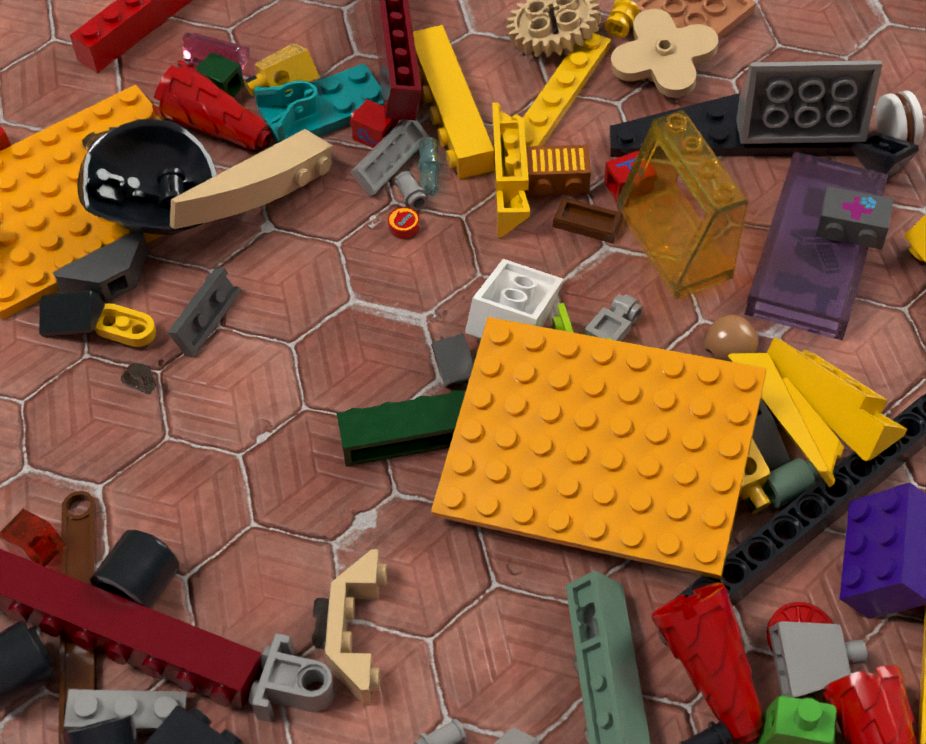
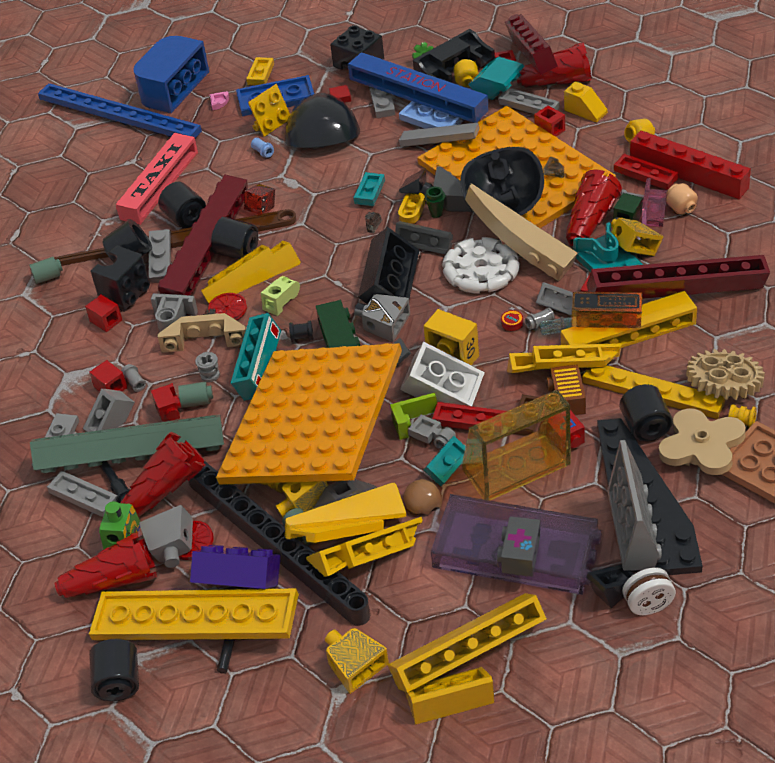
camera: 90 degrees right, 10 degrees down
none -> red brick [151,383,182,422]
none -> sand green brick [178,381,213,408]
none -> light grey bush [195,352,220,382]
none -> yellow wedge [201,241,301,304]
none -> red wheel [208,293,247,320]
none -> teal brick [230,313,281,401]
none -> yellowish green leg [261,276,300,316]
none -> black bush [289,320,314,342]
none -> teal plate [354,172,385,206]
none -> light grey torso [354,294,410,342]
none -> black slope [358,226,419,304]
none -> yellow brick [423,309,479,365]
none -> teal plate [423,436,471,487]
none -> dark green cone [425,186,445,218]
none -> red plate [432,402,507,434]
none -> white plate [442,237,520,294]
none -> clear orange brick [572,292,642,328]
none -> red plate [614,154,678,190]
none -> black piece [619,384,673,442]
none -> yellow head [624,118,655,143]
none -> light nougat head [666,183,698,215]

